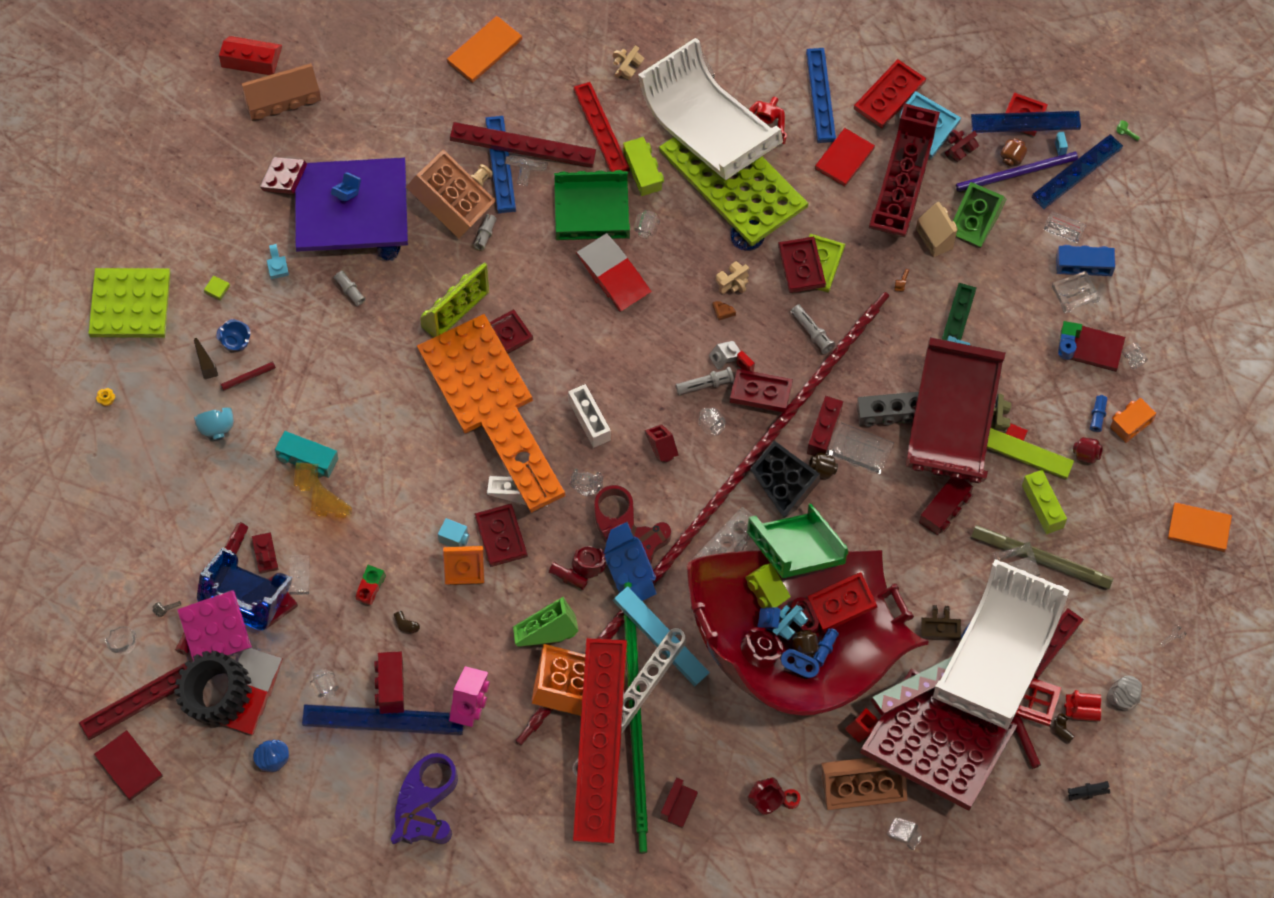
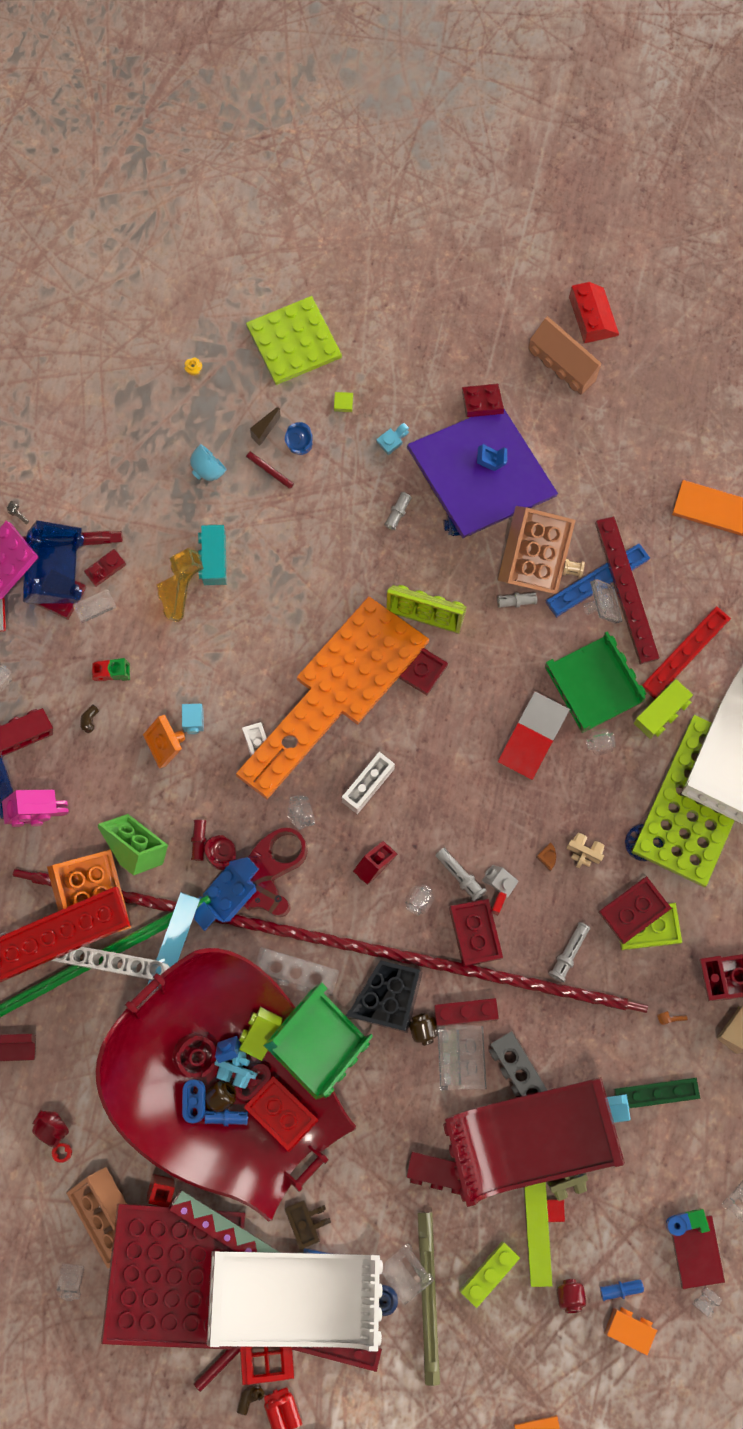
camera: 65 degrees right, 10 degrees up
dark red tile [474,503,528,567] -> none

